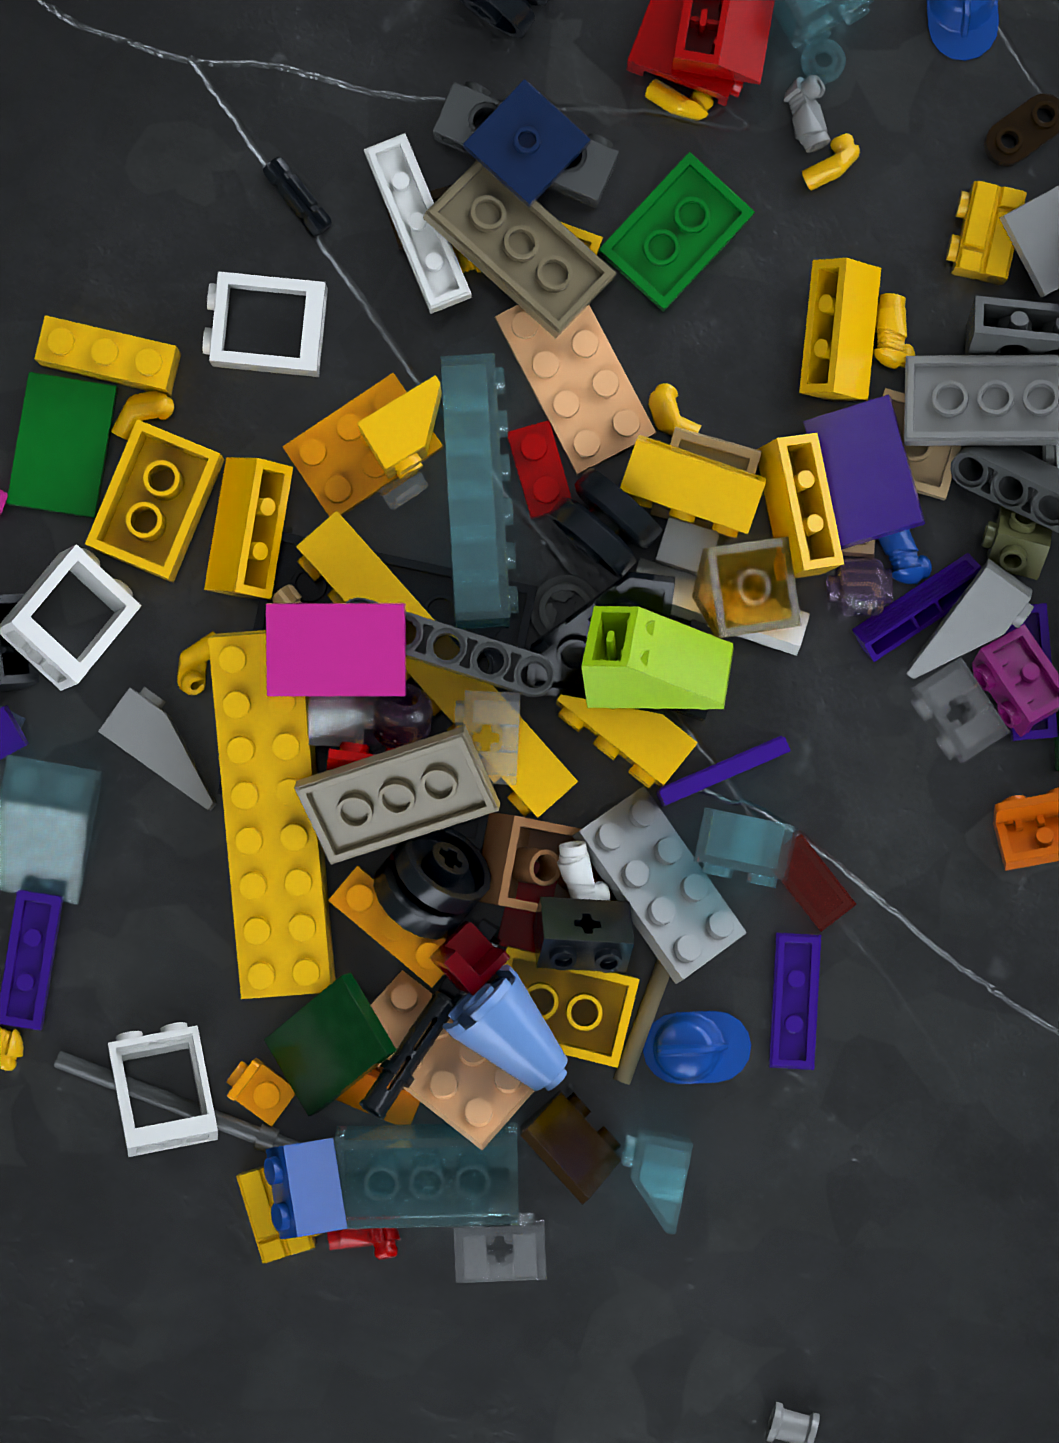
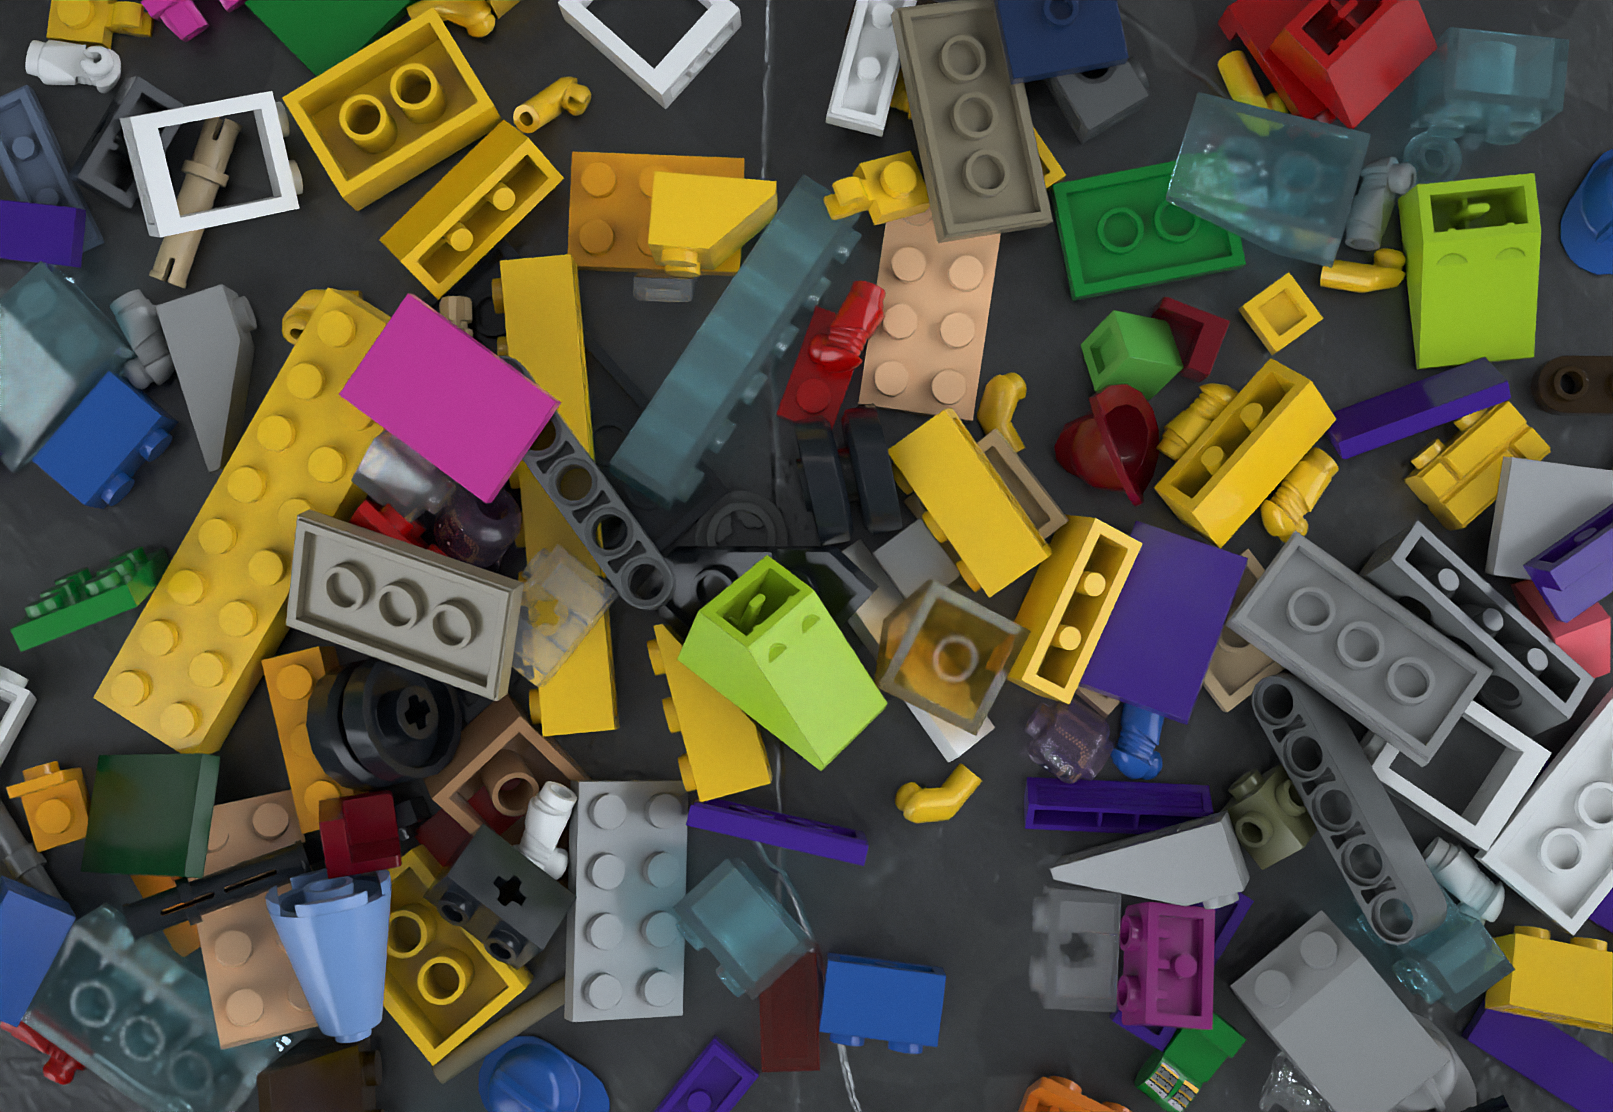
camera: 40 degrees right, 0 degrees up
none -> green plate [10,546,170,652]
none -> blue brick [32,371,179,509]
none -> light grey arm [110,289,175,389]
none -> tan pin [148,116,242,289]
none -> yellow arm [513,77,591,133]
none -> red arm [808,281,886,373]
none -> blue brick [819,952,946,1054]
none -> yellow plate [823,150,930,225]
none -> yellow arm [895,763,982,823]
none -> dark red helmet [1054,384,1159,507]
none -> bright green panel [1080,310,1184,400]
none -> dark red panel [1150,296,1230,383]
none -> yellow arm [1157,383,1238,462]
none -> clear light blue slope [1166,92,1371,268]
none -> yellow plate [1238,272,1324,355]
none -> dark purple tile [1324,357,1511,459]
none -> lime slope [1398,173,1541,370]

